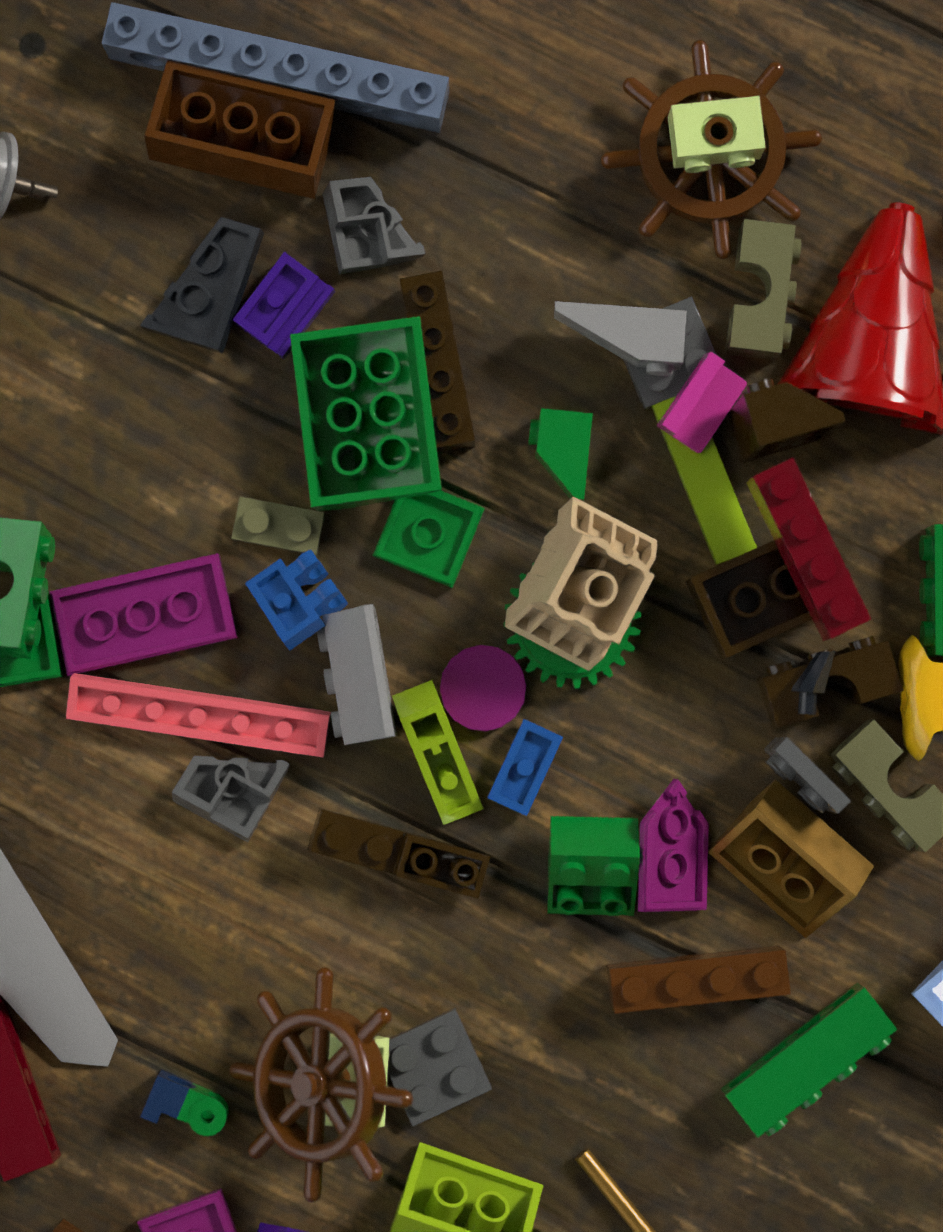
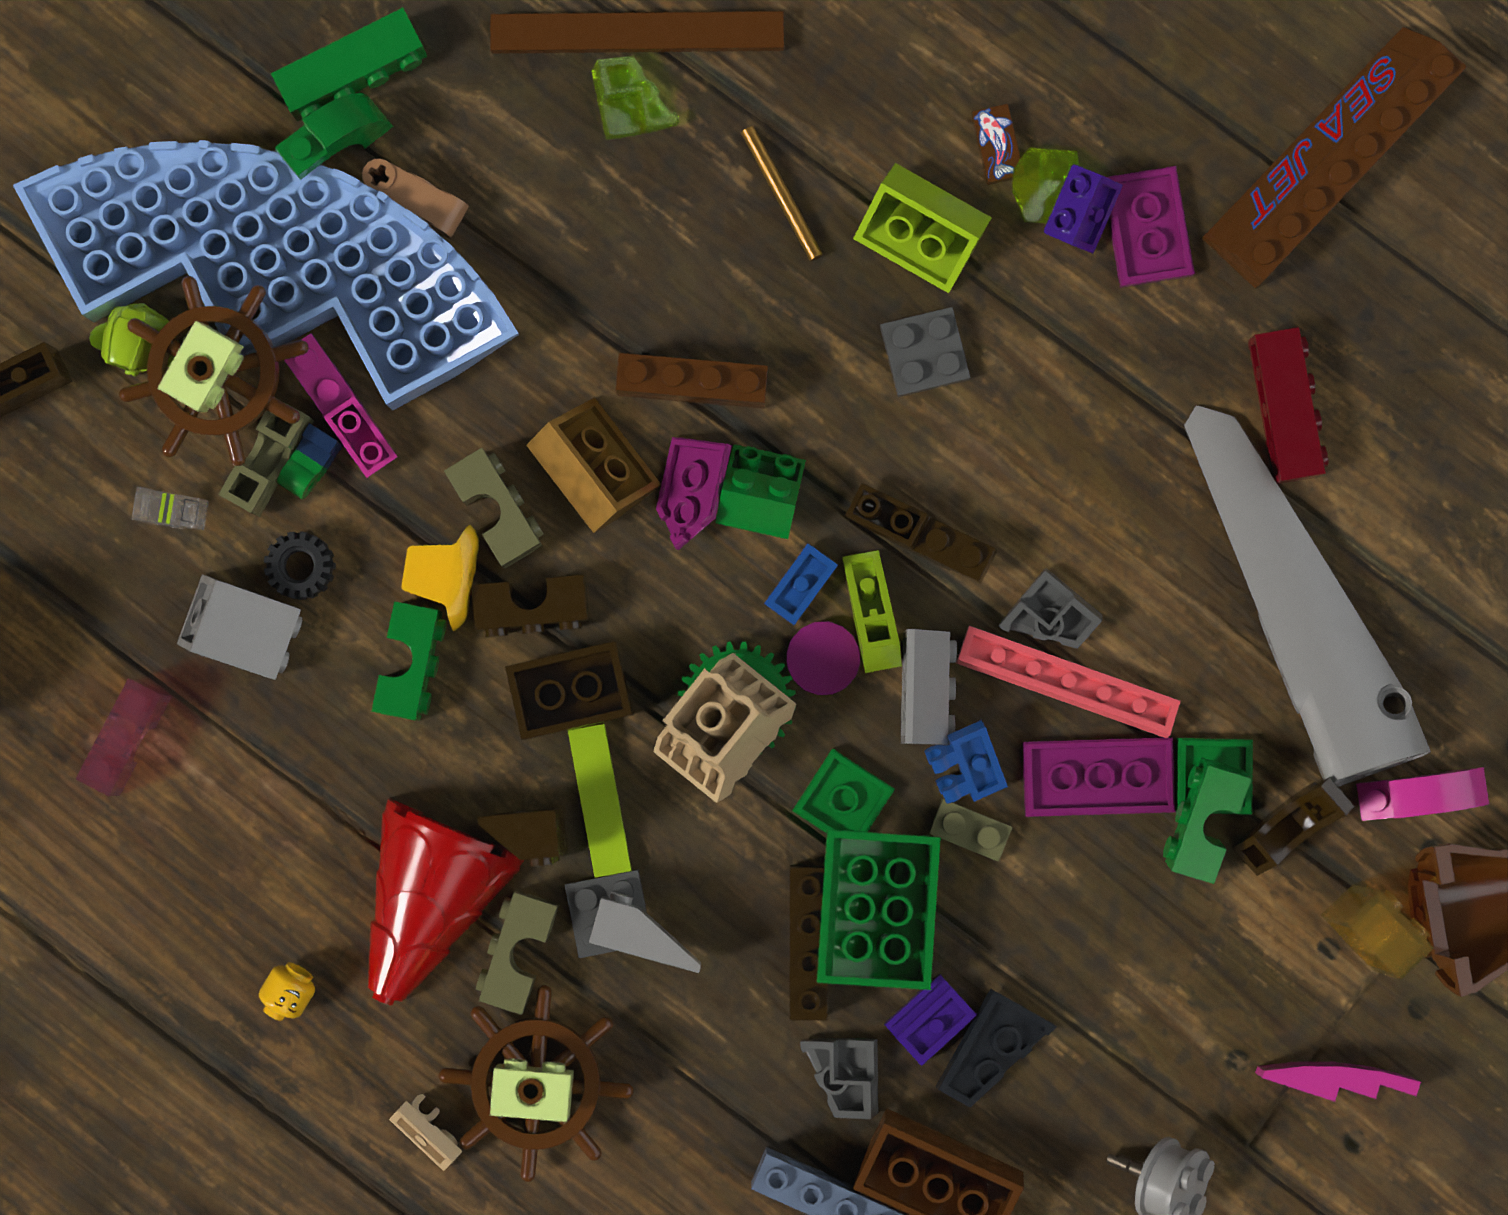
camera: 165 degrees left, 0 degrees up
leg [140,1070,229,1137] -> none
reddish brown brick [229,967,413,1202] -> none
green slope [528,408,593,501] -> none
dark pink panel [657,351,747,453] -> none
green brick [721,983,897,1138] -> none
dark red brick [746,458,872,641] -> none
dark grey plate [763,737,851,813] -> none
black bar [792,651,835,715] -> none
none -> tan plate [389,1094,462,1171]

